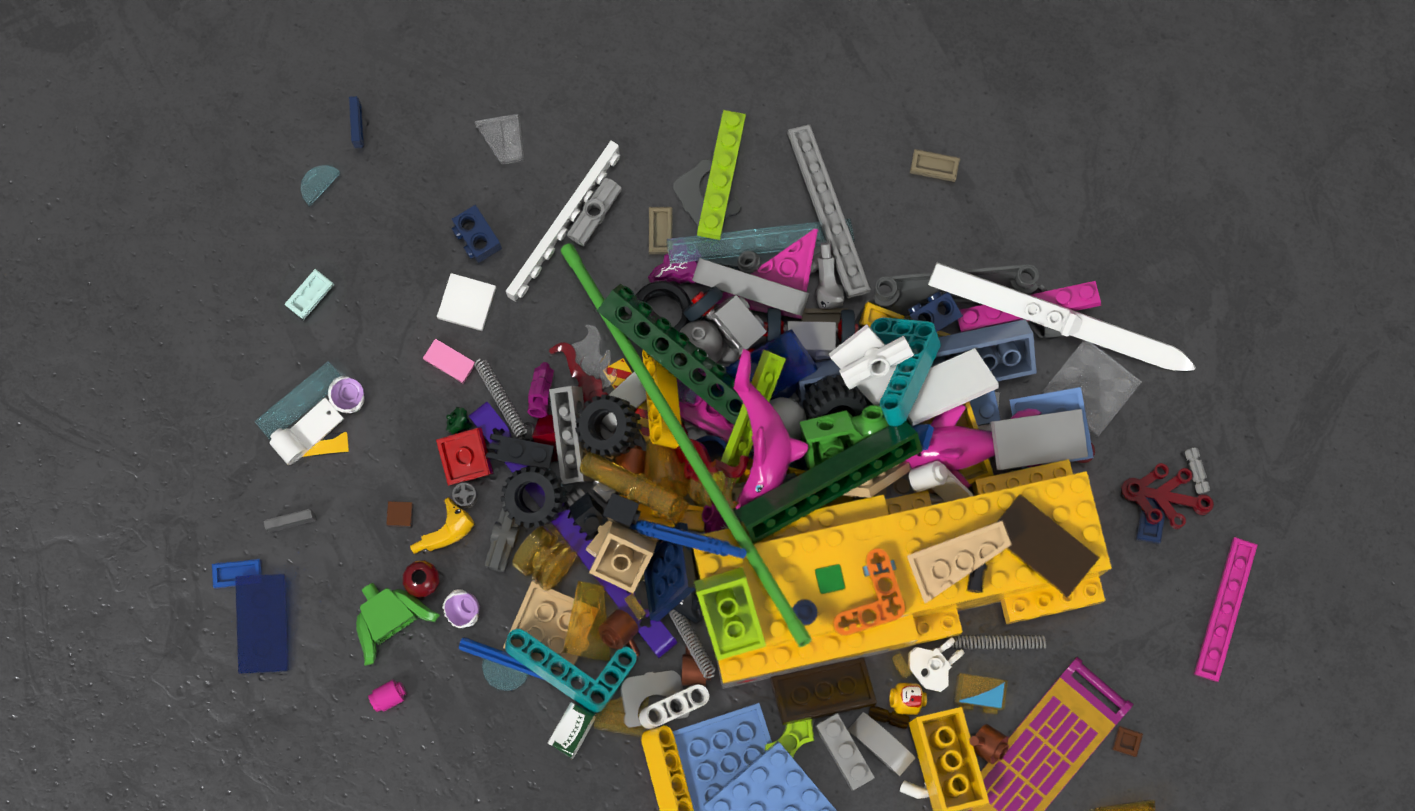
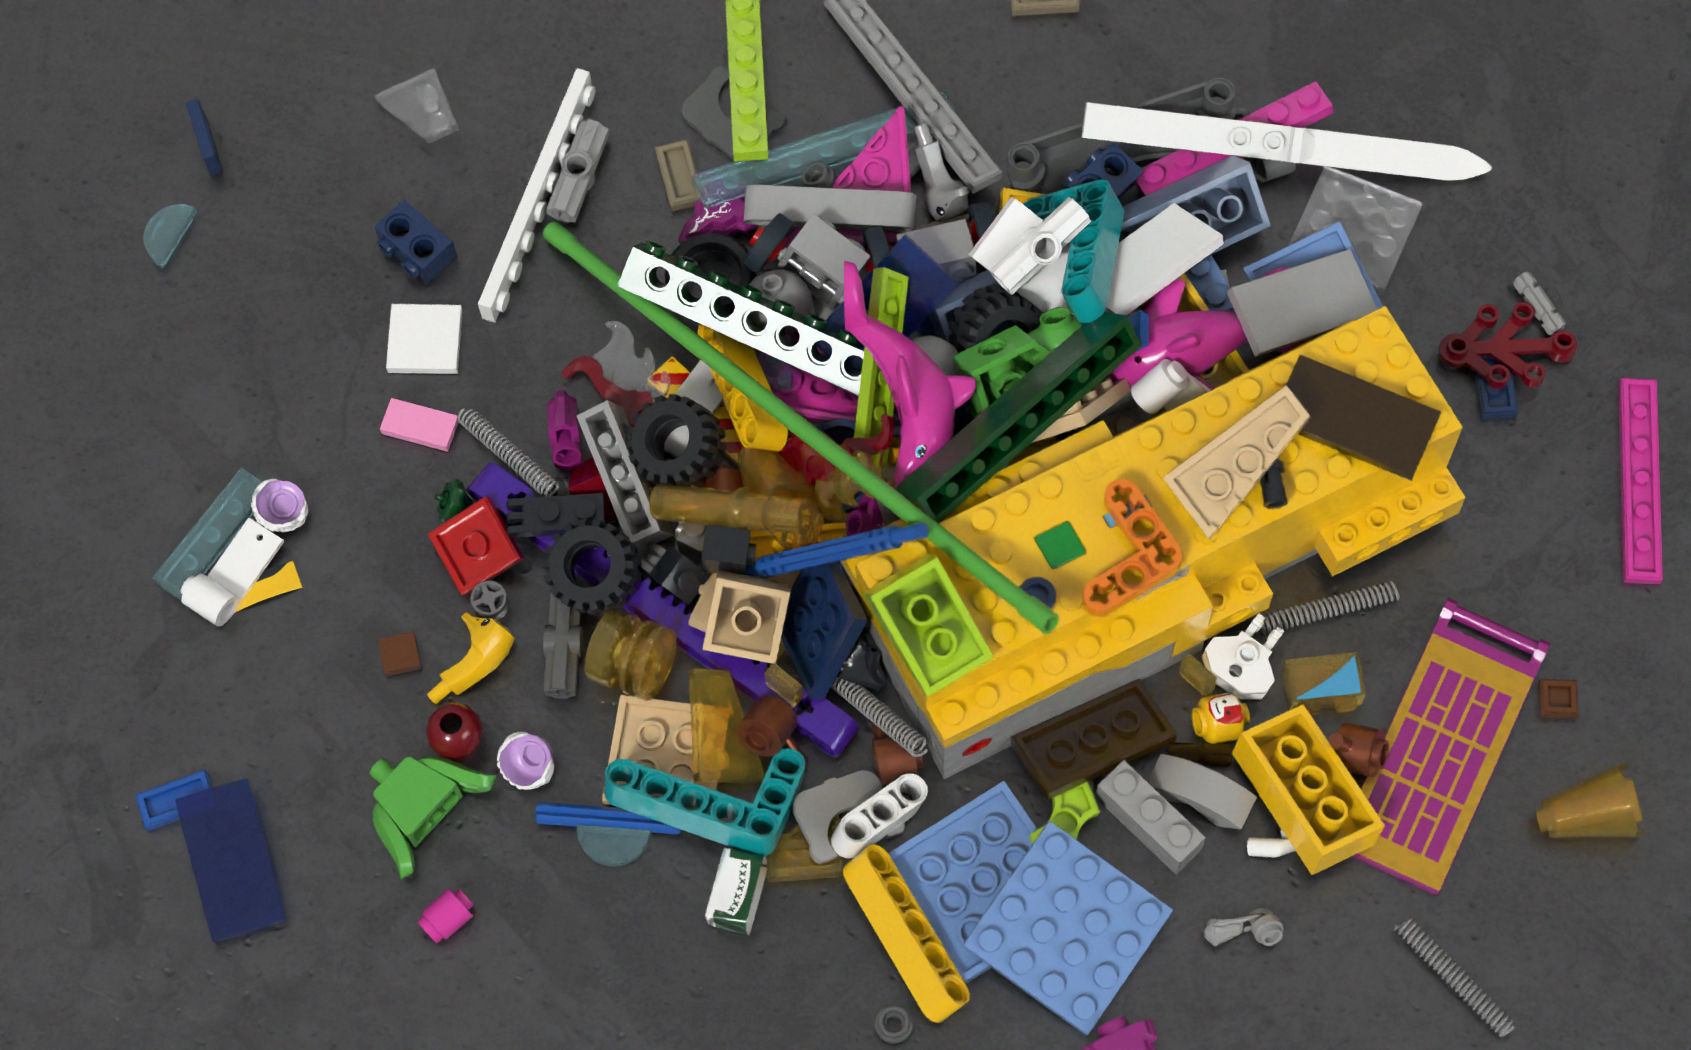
camera: 10 degrees left, 10 degrees down
flat silver tile [264,509,316,533] -> none
light aqua plate [285,269,334,320] -> none

